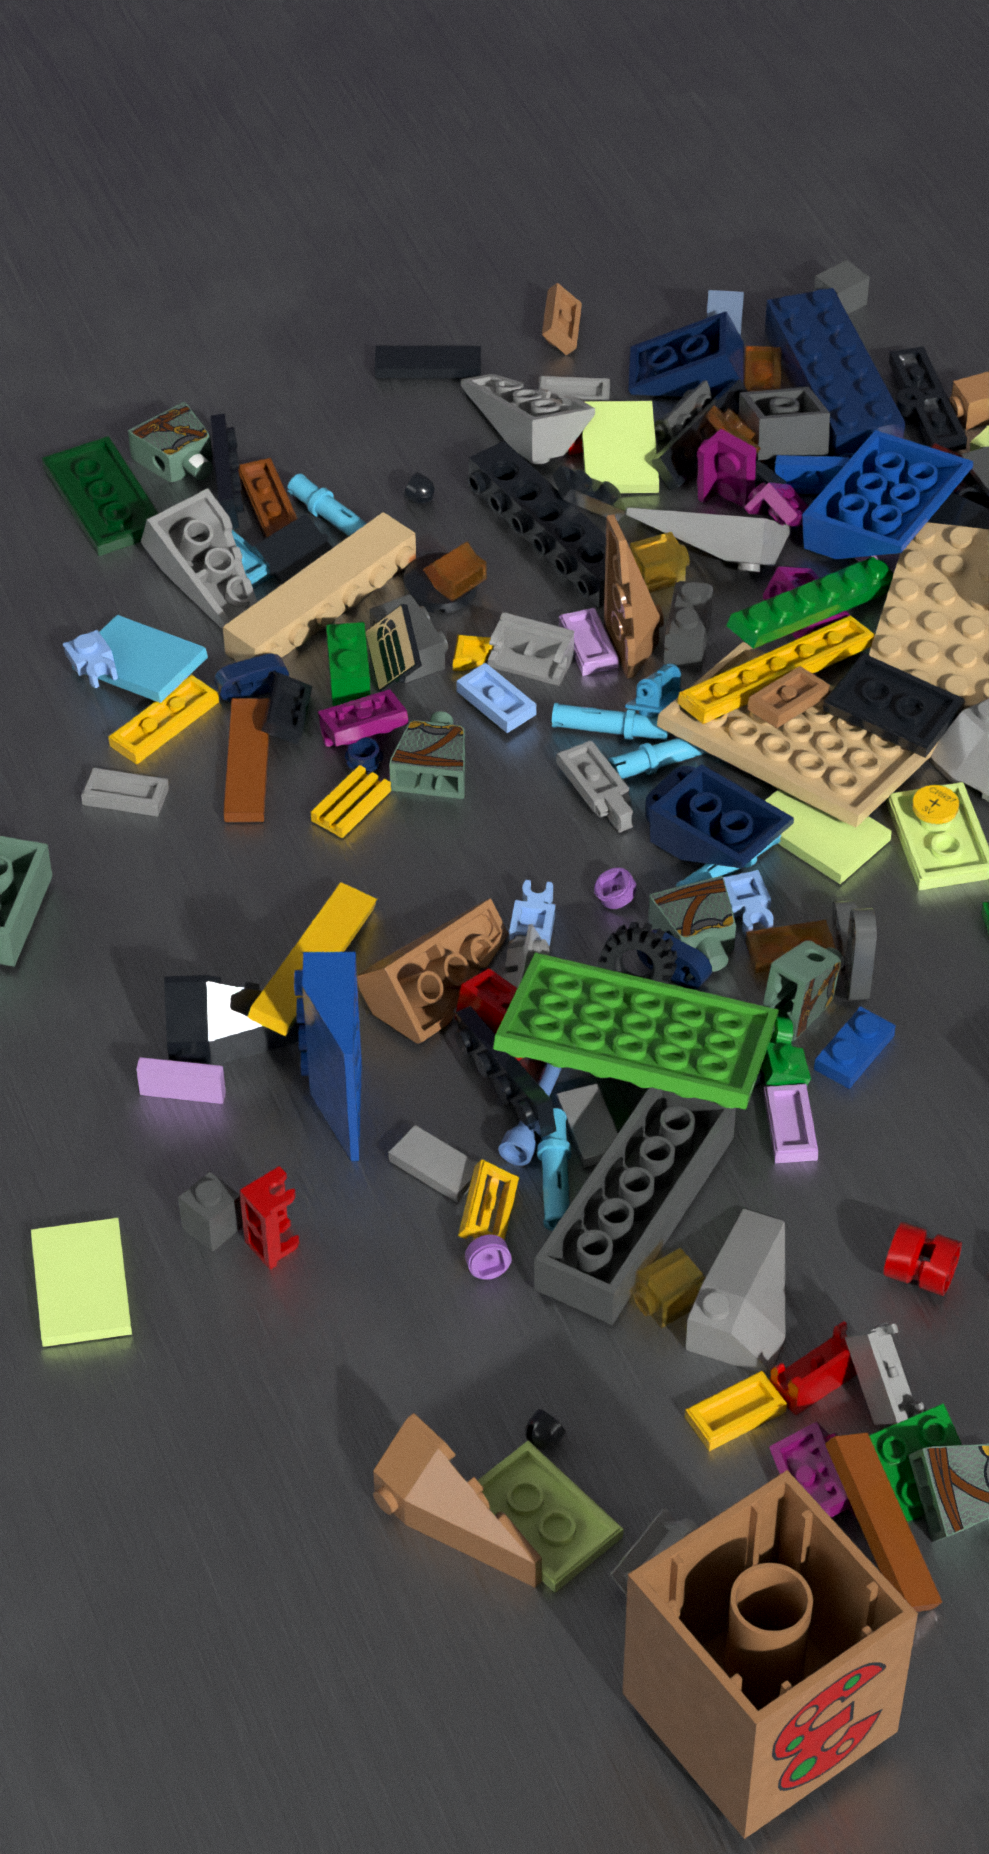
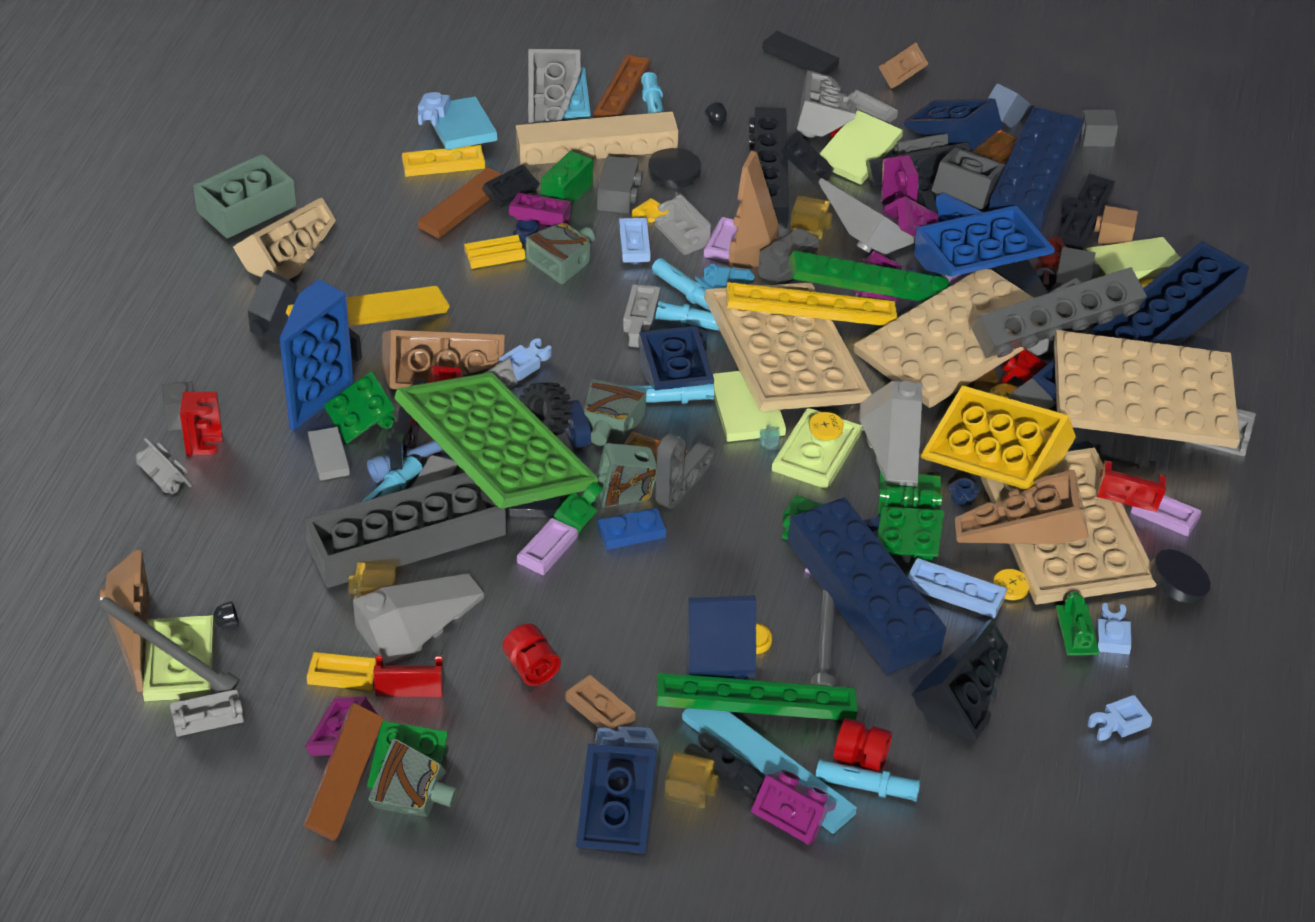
camera: 35 degrees right, 5 degrees down
yellowish green tile [31,1218,132,1347] -> none
dark green tile [42,436,159,556] -> none
light grey tile [81,767,169,817] -> none
torso [128,402,213,483] -> none
lavender tile [136,1057,226,1104] -> none
black plate [210,413,245,529] -> none
dark blue beam [214,653,289,702] -> none
black piece [253,514,333,585] -> none
piece [365,604,422,692] -> none
clear orange piece [424,541,487,601] -> none
yellow tile [458,1159,519,1241] -> none
medium lavender tile [465,1235,511,1279] -> none
medium lavender tile [594,867,637,909] -> none
medium nougat brick [622,1470,918,1839] -> none
clear orange plate [705,405,761,454] -> none
light blue plate [723,870,774,938] -> none
medium nougat plate [747,666,829,728] -> none
black tile [823,653,965,758] -> none
light grey hinge [845,1322,926,1425] -> none
none -> dark grey piece [99,597,240,694]
none -> light grey hinge [136,437,192,494]
none -> tan wedge [233,197,336,280]
none -> green hinge [324,371,395,444]
none -> clear light blue plate [760,424,780,453]

